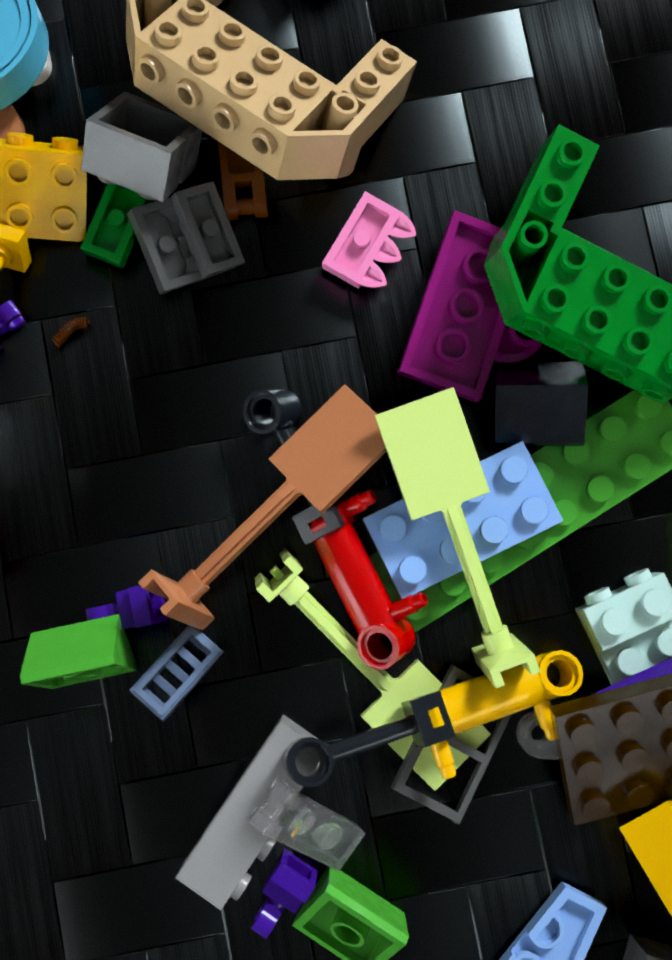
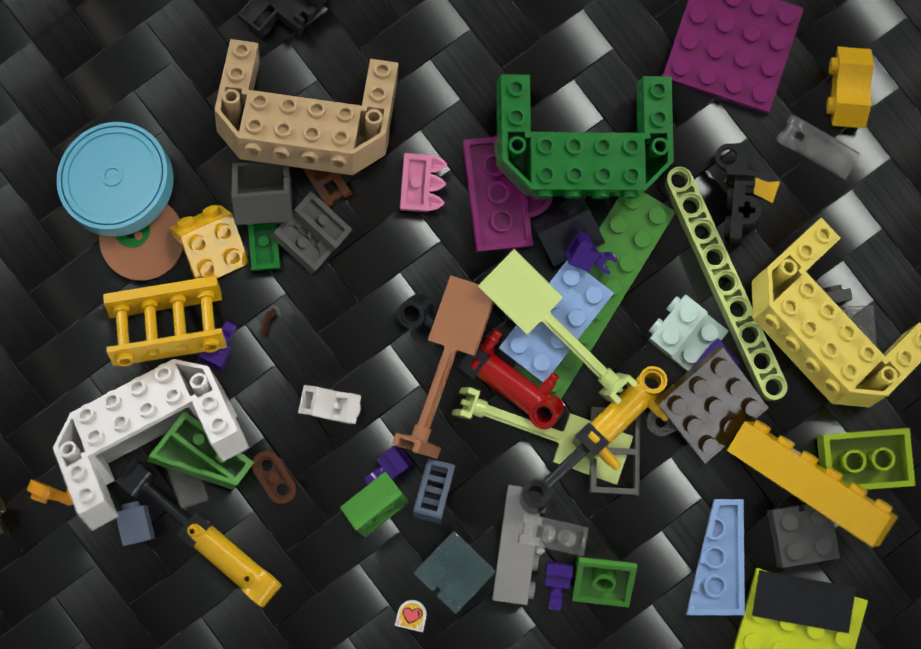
camera: 30 degrees left, 0 degrees up
none -> white brick [298,385,361,424]
none -> tile [395,600,427,632]
none -> clear light blue piece [414,531,496,614]
none -> dark purple piece [565,230,618,274]

